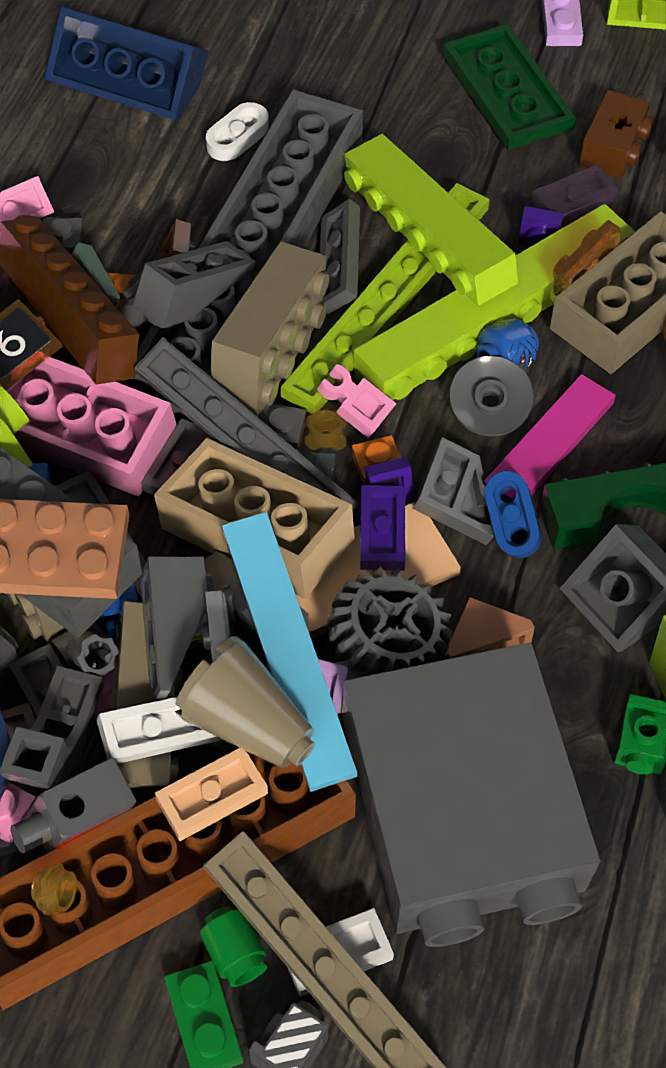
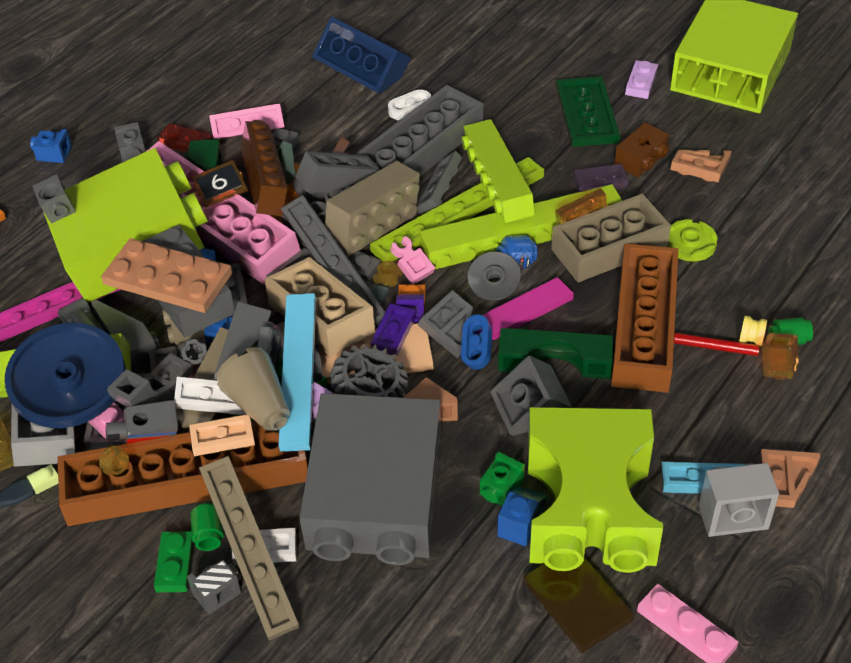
camera: 20 degrees right, 10 degrees down
dark purple plate [518,206,564,246] -> none

